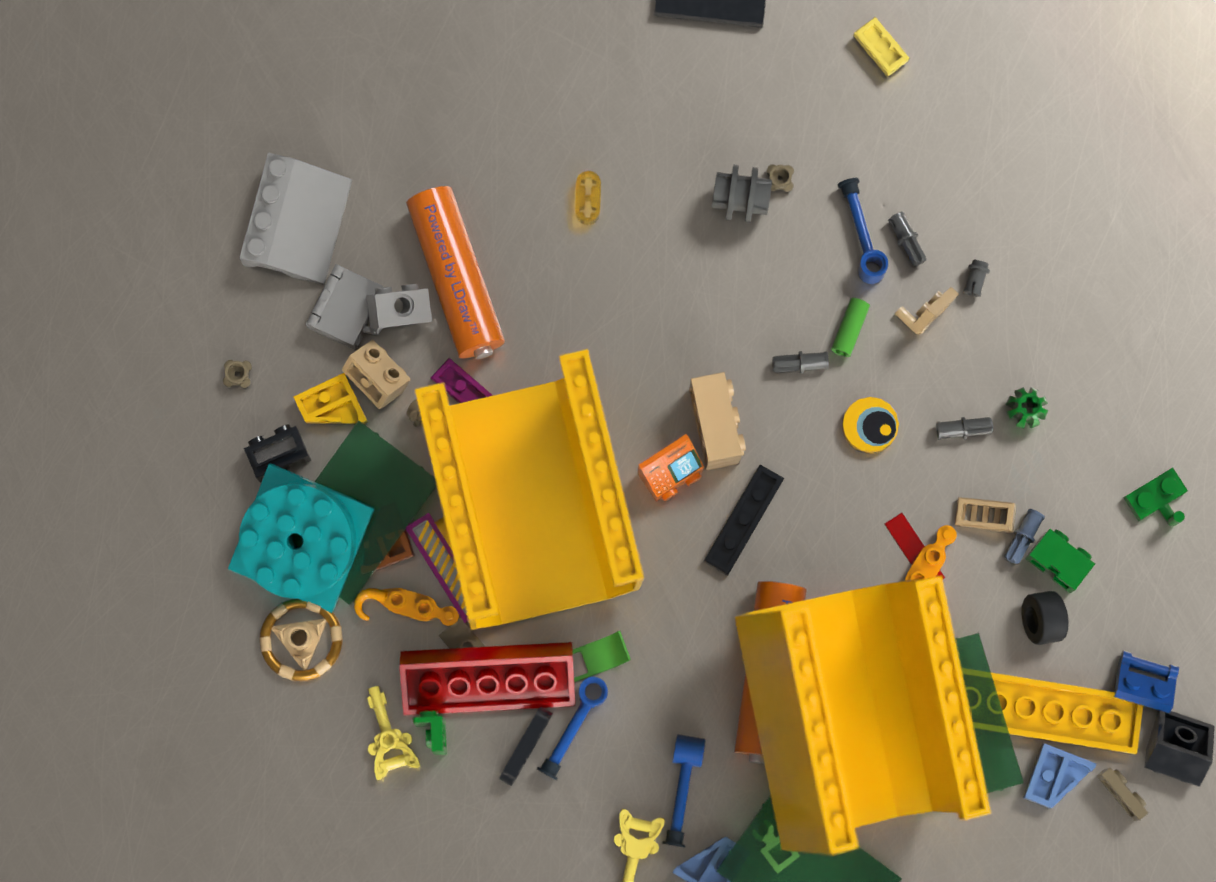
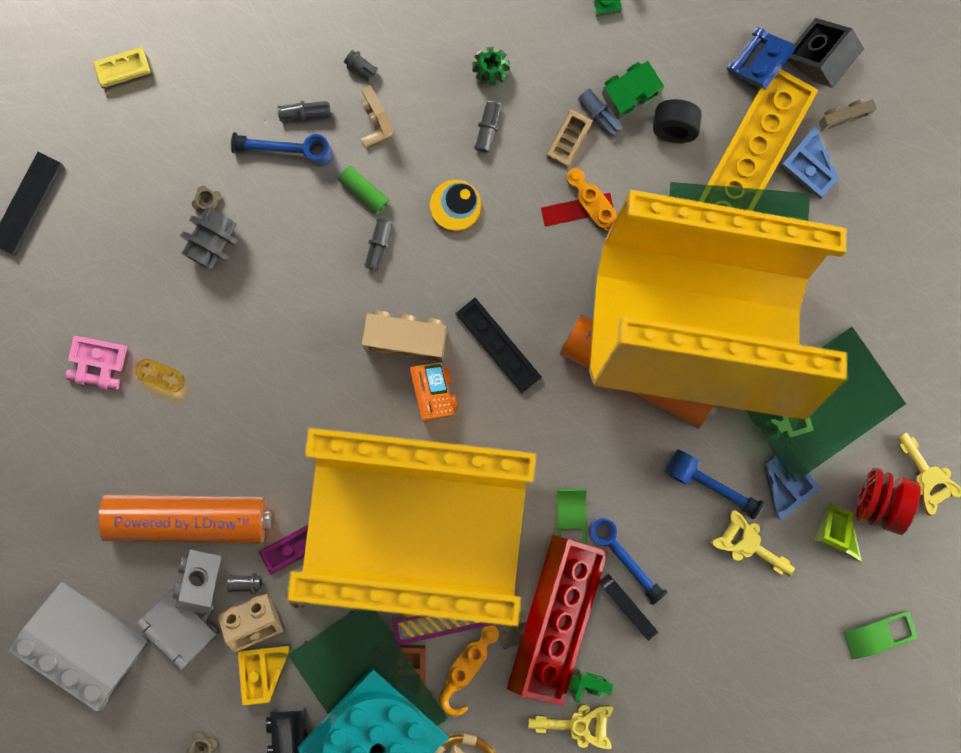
camera: 70 degrees left, 5 degrees up
none -> bright pink plate [65,336,127,390]
none -> dark grey pin [227,573,262,594]

